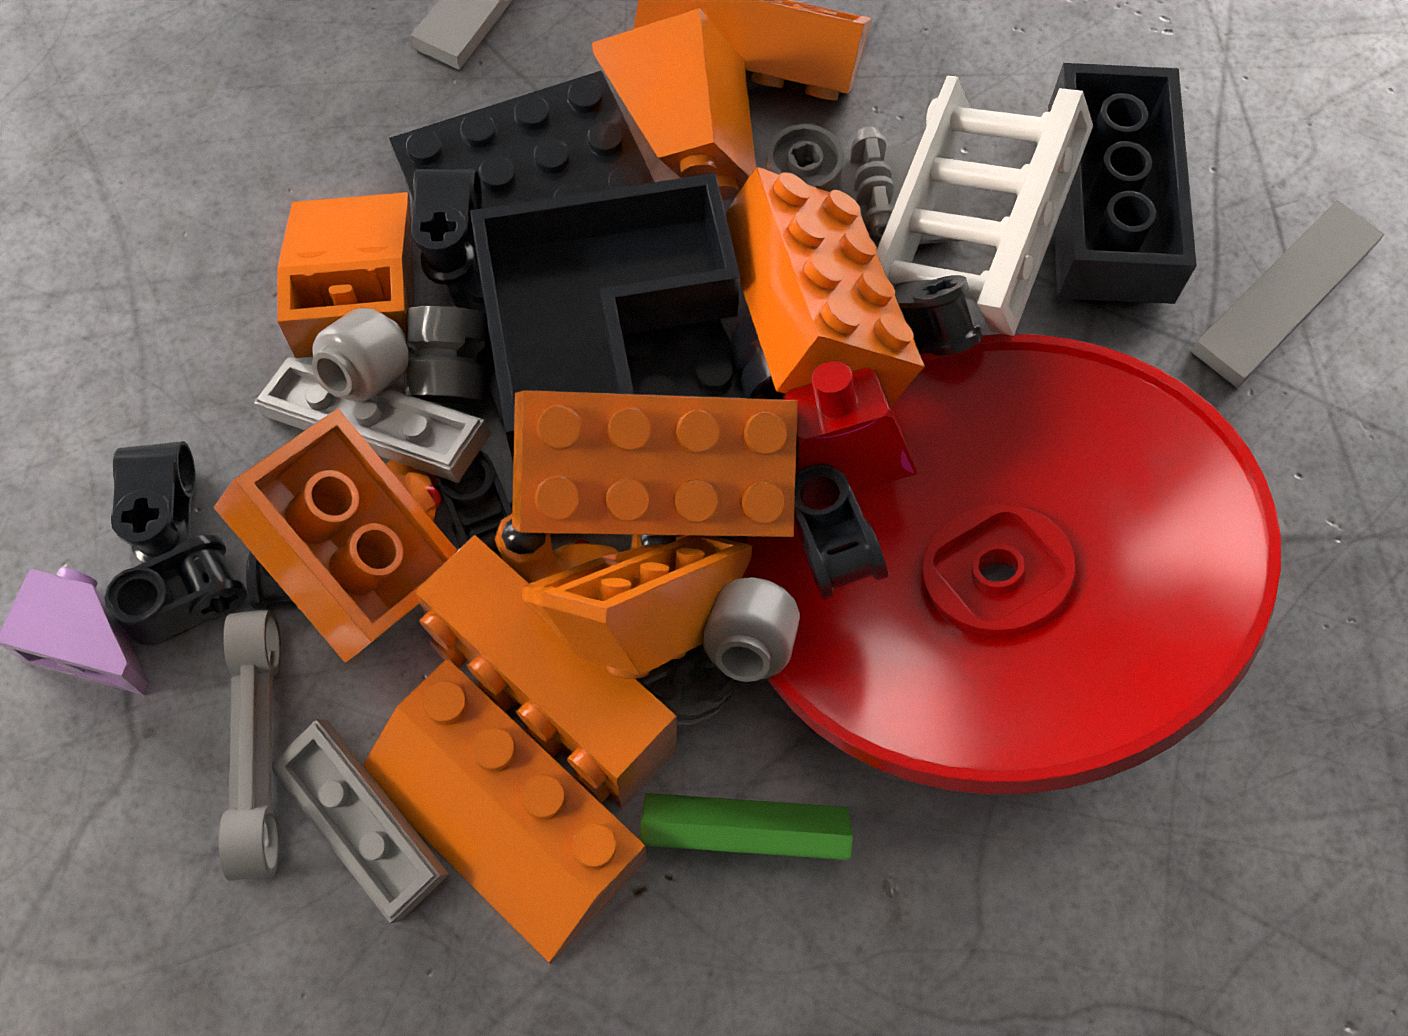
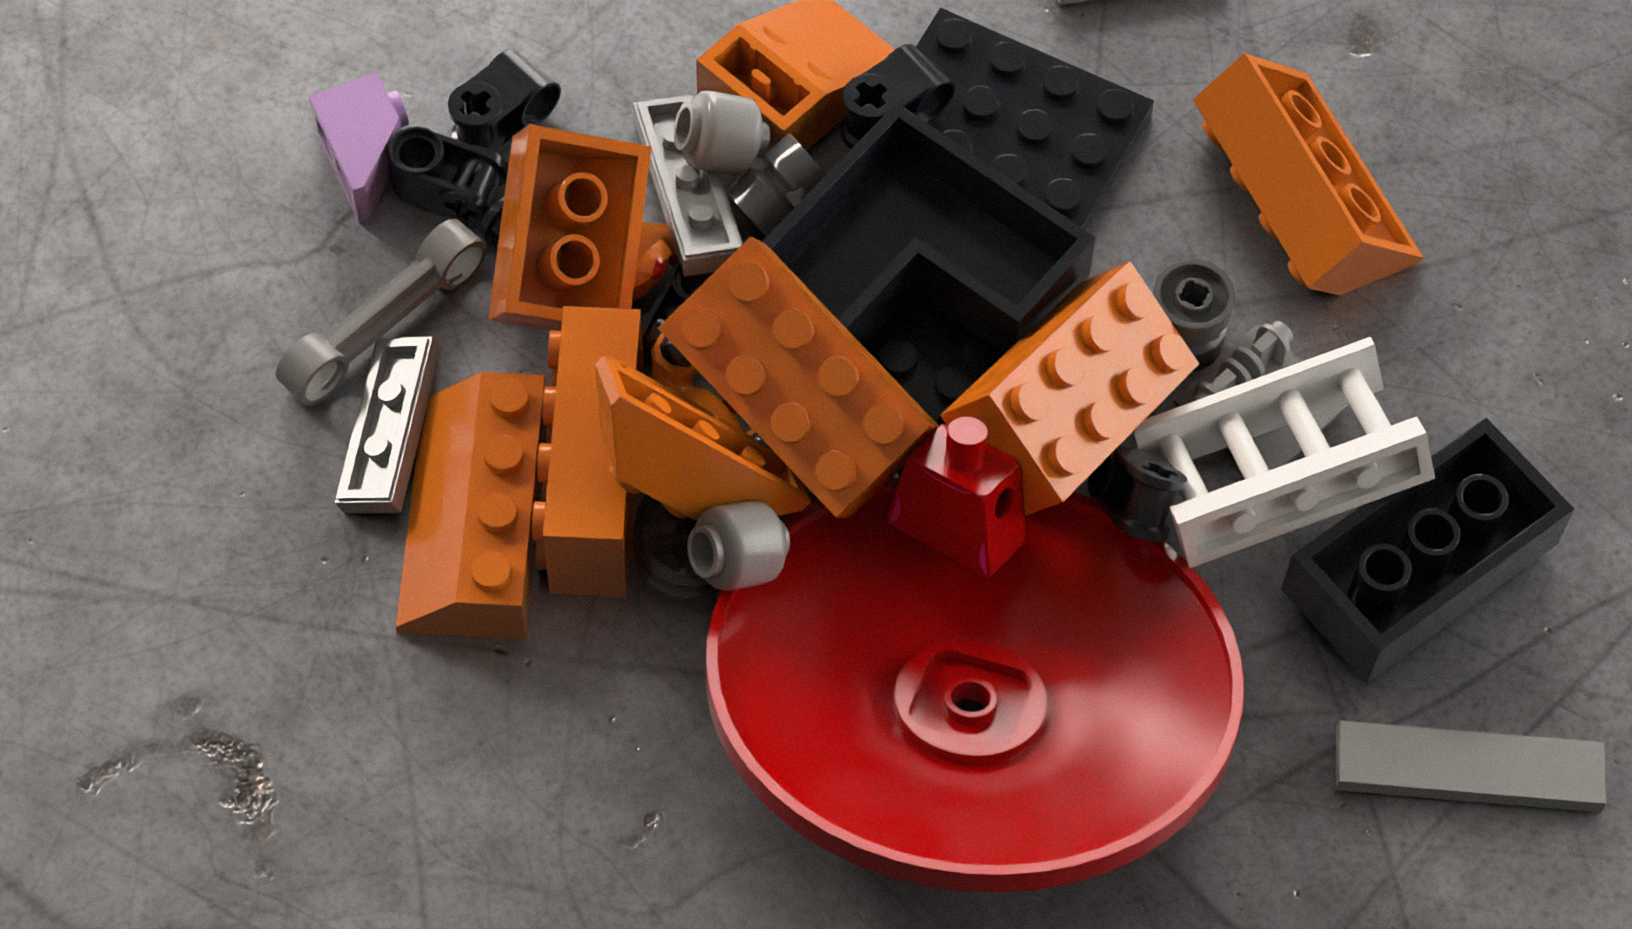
camera: 50 degrees right, 5 degrees down
orange slope [592,8,756,200] -> none
bright green tile [640,793,853,860] -> none
black piece [794,464,888,600] -> none

